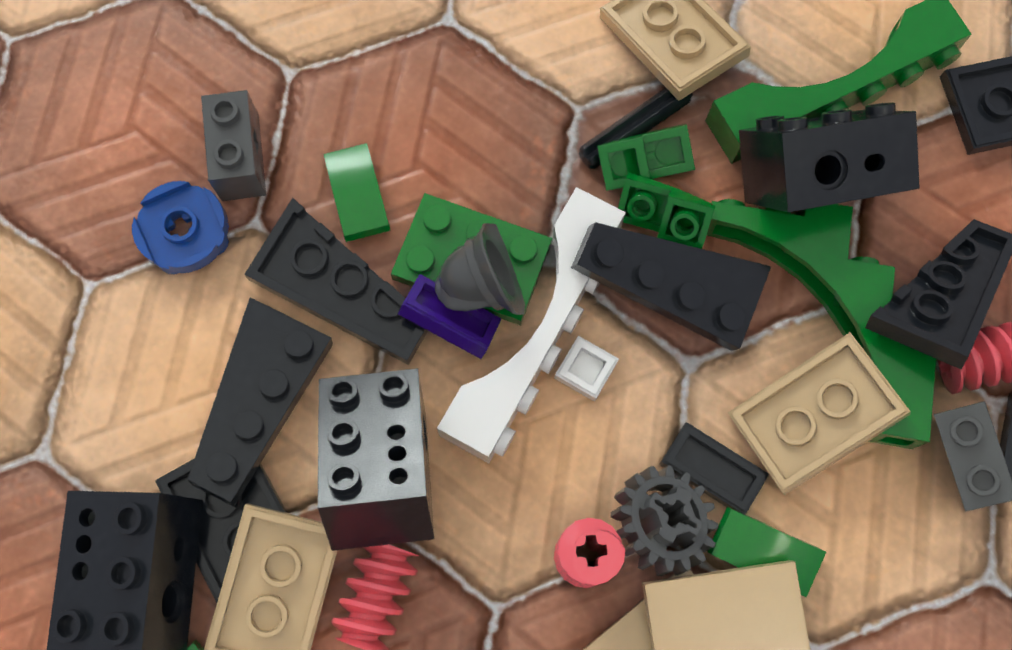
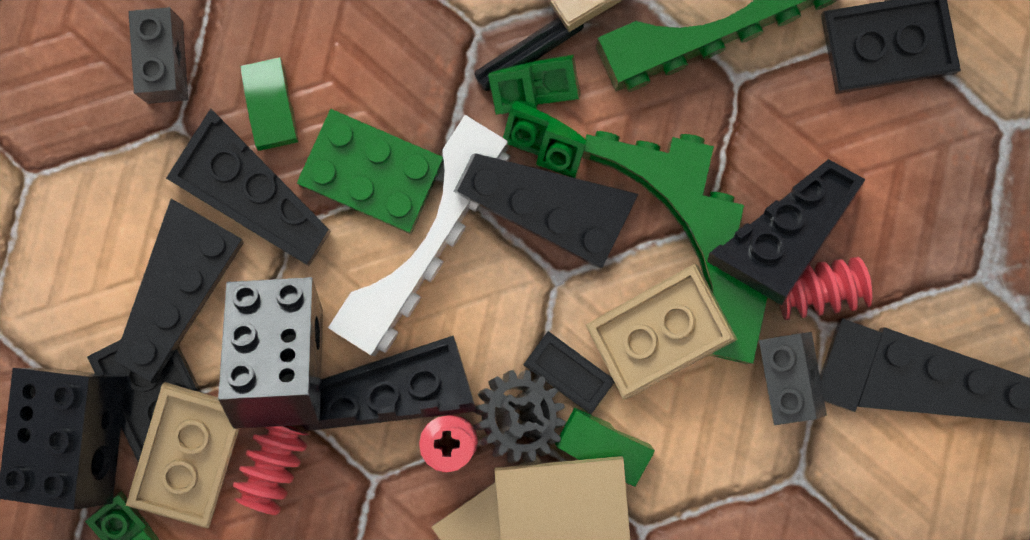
camera: 10 degrees right, 10 degrees up
blue plate [132,181,229,275] -> none
dark purple tile [398,274,502,359] -> none
dark grey piece [435,223,525,315] -> none
white tile [554,336,619,402] -> none
black piece [739,103,920,212] -> none
none -> black wing [303,335,477,431]

